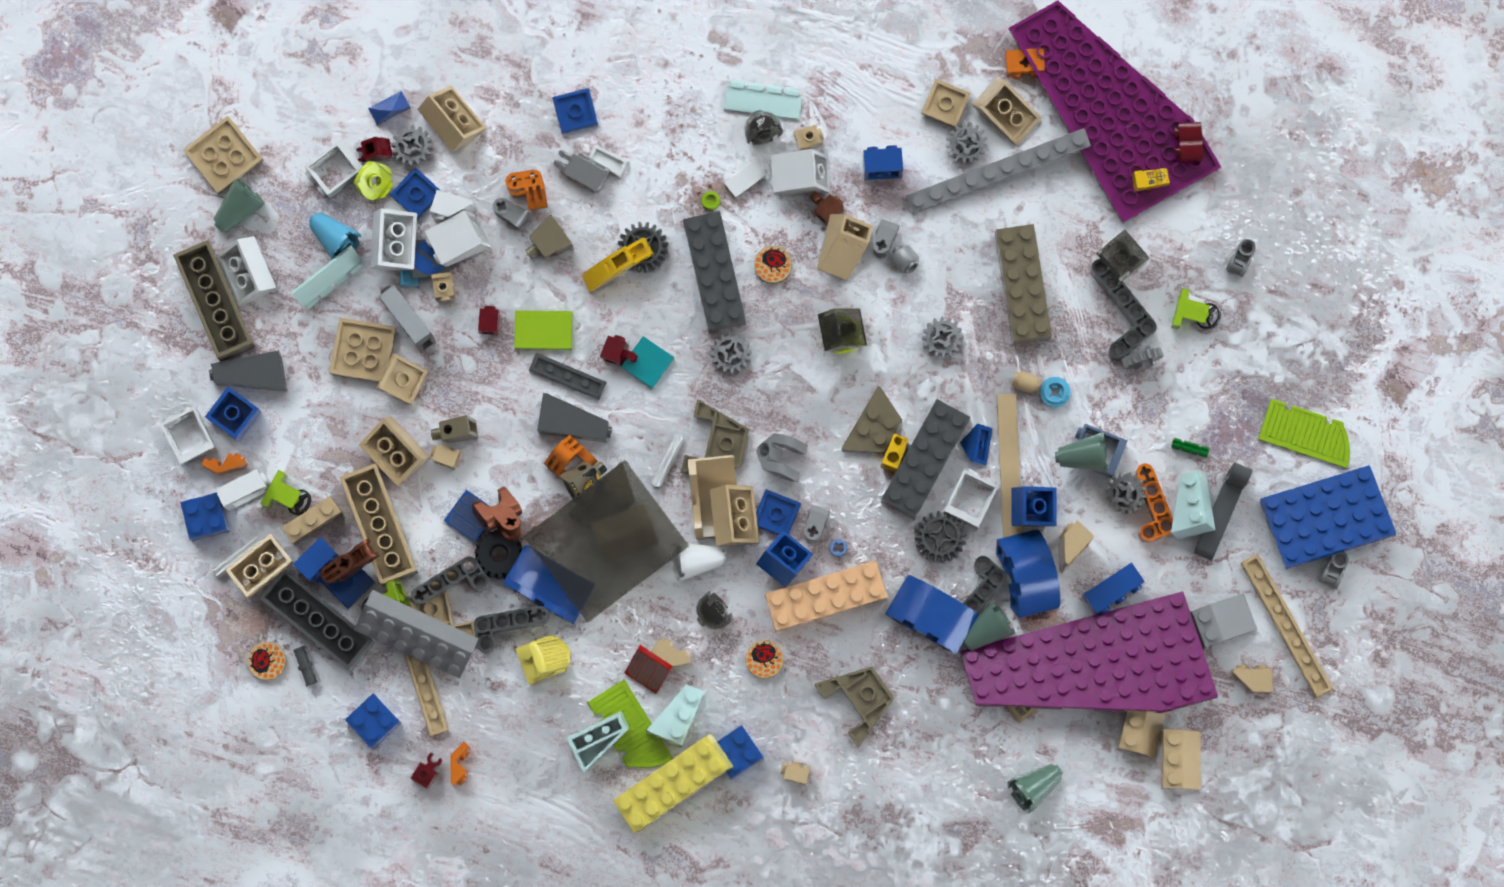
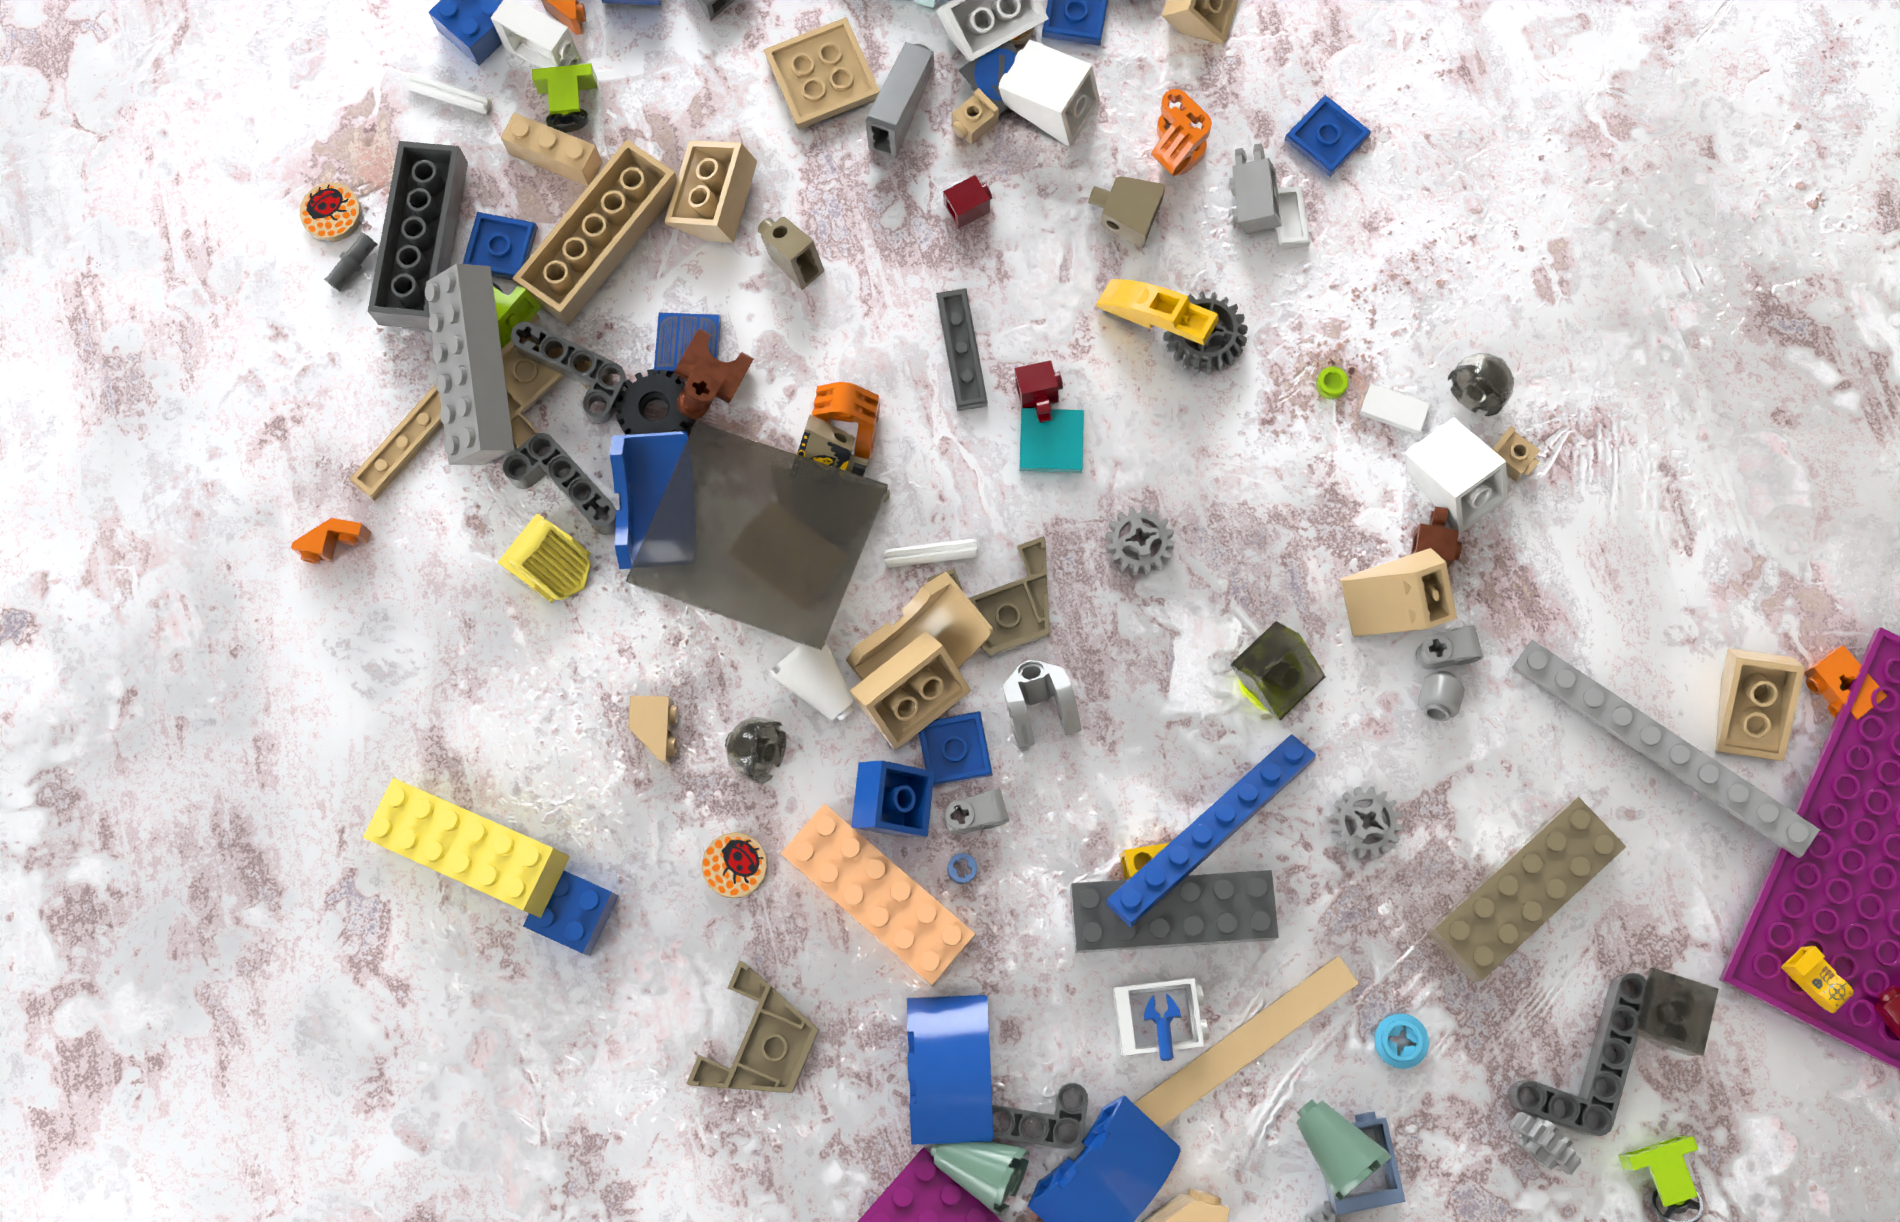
camera: 60 degrees right, 5 degrees down
tan slope [225,534,293,599] -> none
blue brick [293,537,339,585] -> none
copper piece [321,539,379,583] -> none
blue brick [345,693,401,749] -> none
tan plate [376,353,428,405] -> none
medium azure tile [400,270,419,287] -> none
dark red brick [410,752,442,790] -> none
white slope [430,190,476,224] -> none
tan brick [430,444,462,470] -> none
light grey piece [493,198,530,230] -> none
lime tile [514,311,573,350] -> none
dark grey slope [537,393,612,443] -> none
light aqua wedge [567,711,630,773] -> none
lime piece [587,679,673,768] -> none
red tile [624,645,673,694] -> none
light aqua wedge [646,684,704,747] -> none
dark grey brick [683,211,746,333] -> none
light aqua windscreen [724,80,802,120] -> none
tile [754,246,792,284] -> none
tan brick [781,761,811,785] -> none
dark tan wing [841,386,902,454] -> none
blue brick [863,145,903,181] -> none
dark grey gear [914,511,966,563] -> none
tan plate [921,79,971,128] -> none
light grey gear [946,122,988,163] -> none
blue slope [960,424,992,466] -> none
blue brick [1011,486,1057,527] -> none
tan brick [1012,371,1041,395] -> none
light grey piece [1226,239,1256,277] -> none
none -> blue plate [1106,734,1316,928]
none -> blue bar [1144,994,1181,1061]

